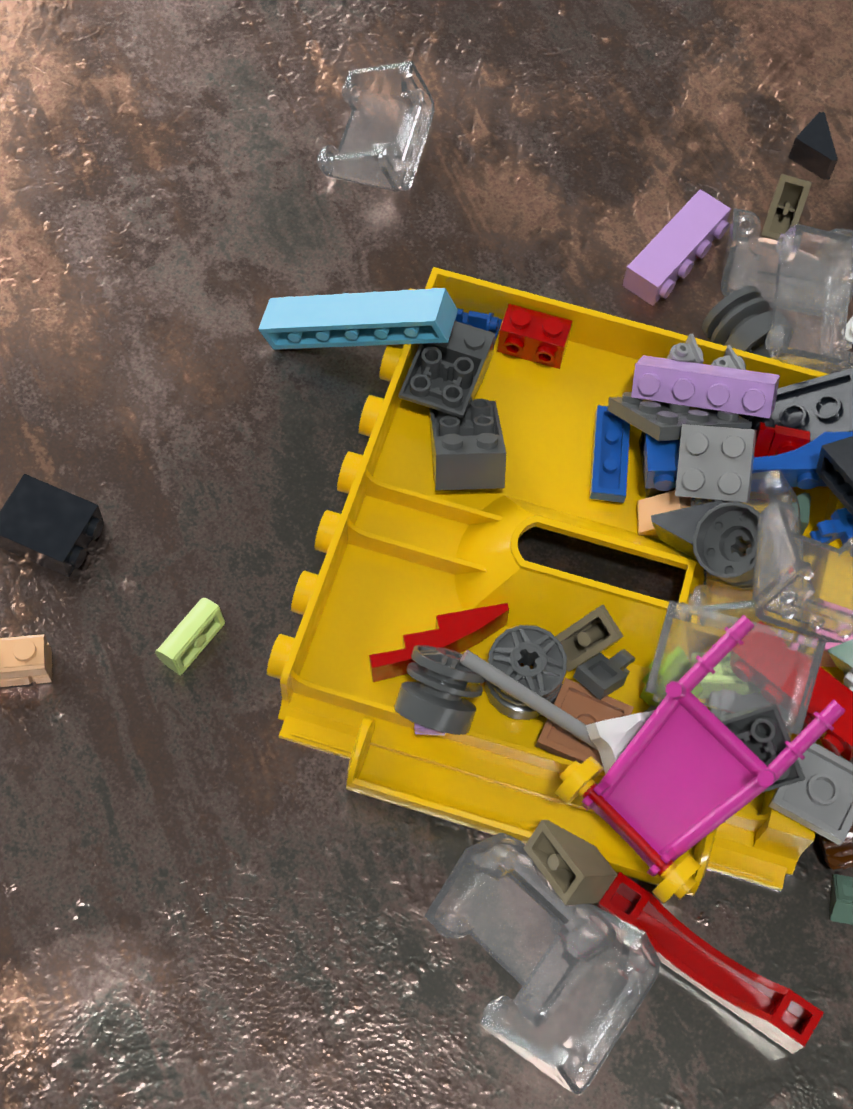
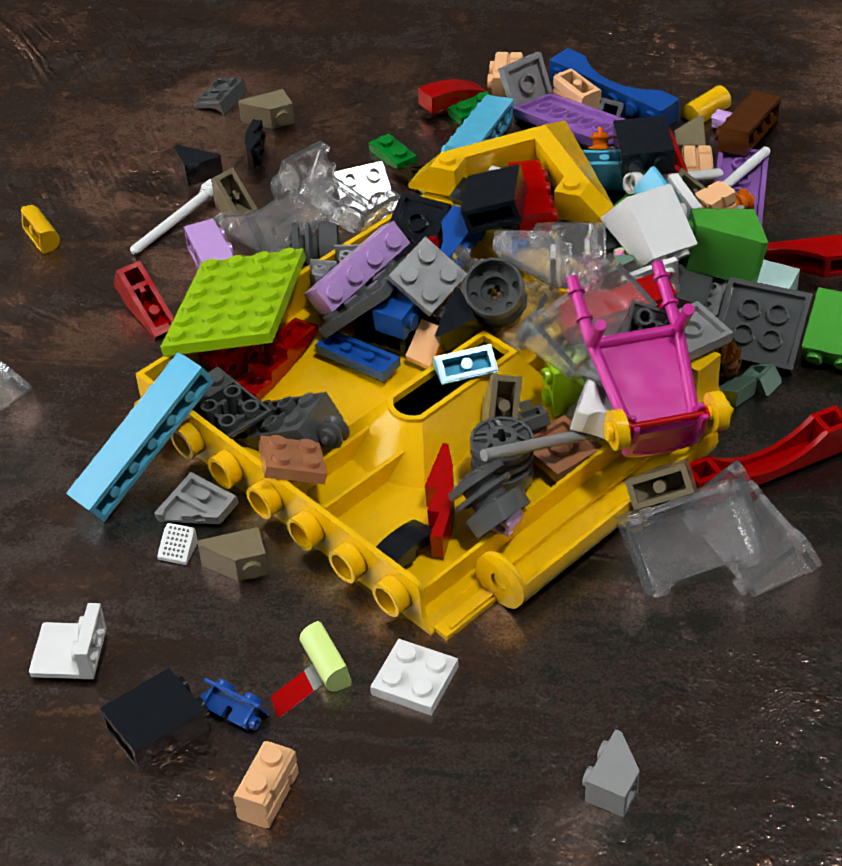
camera: 55 degrees left, 20 degrees down
none -> yellow brick [21,205,60,254]
none -> white bracket [29,603,107,679]
none -> red slope [114,260,174,339]
none -> white piece [130,179,214,255]
none -> light grey wing [154,472,239,525]
none -> white slope [157,523,198,565]
none -> lime plate [160,248,306,357]
none -> dark tan slope [197,527,269,581]
none -> blue hinge [200,678,271,731]
none -> red slope [237,318,318,400]
none -> nougat plate [258,435,327,485]
none -> red sticker [271,664,324,717]
none -> dark grey wheel [316,415,350,449]
none -> white plate [370,639,459,716]
none -> black slope [376,519,433,567]
none -> medium azure slope [433,344,499,385]
none -> light grey slope [582,729,640,818]
none -> sand green slope [719,377,756,408]

